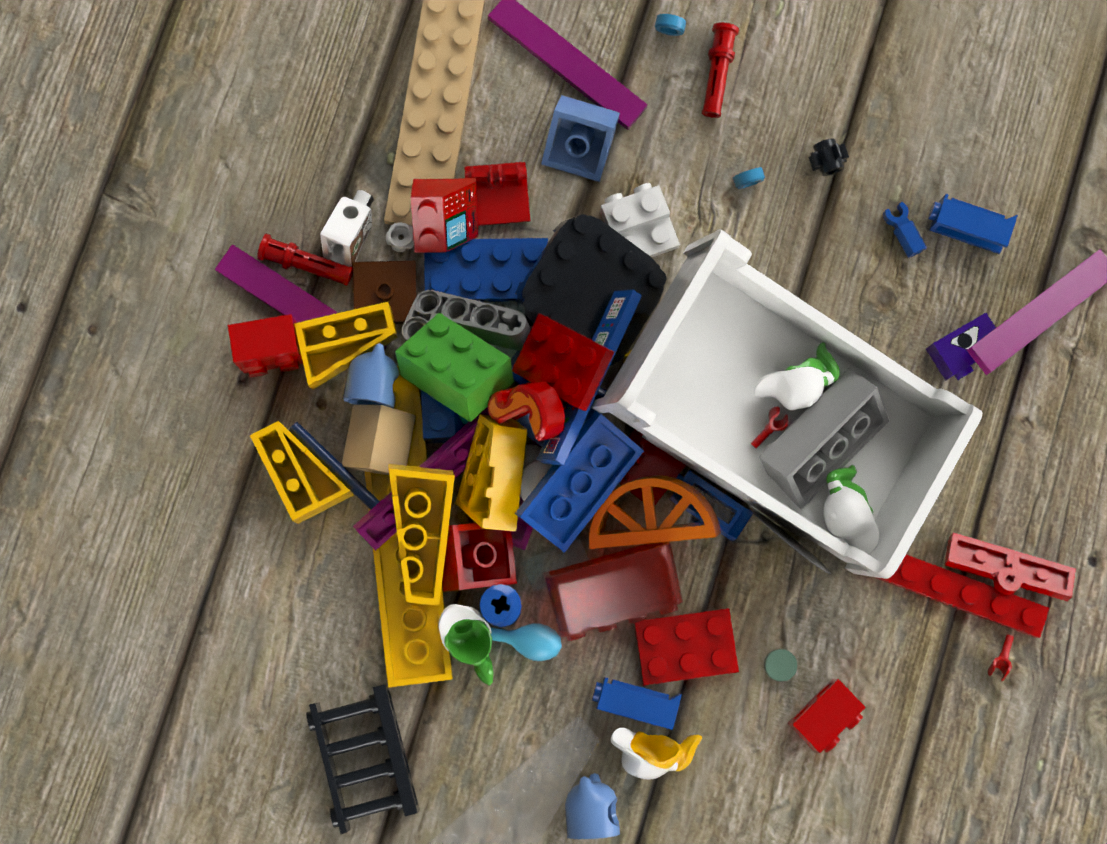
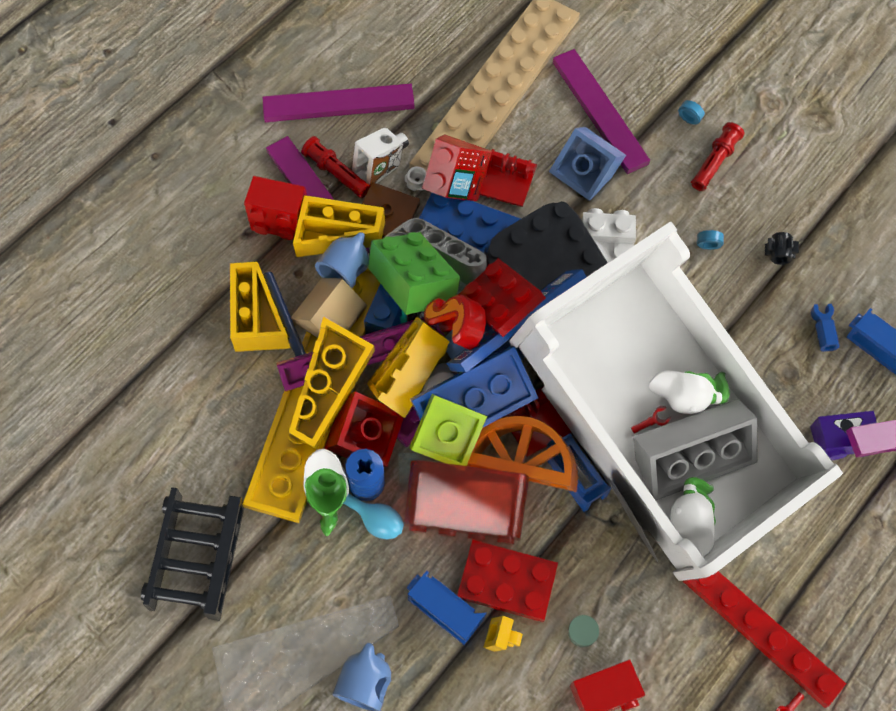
camera: 25 degrees right, 15 degrees down
hair [610,728,702,780] -> none
hinge [944,532,1076,601] -> none
none -> magenta tile [262,83,415,122]
none -> lime tile [409,394,487,471]
none -> yellow tile [483,616,523,652]

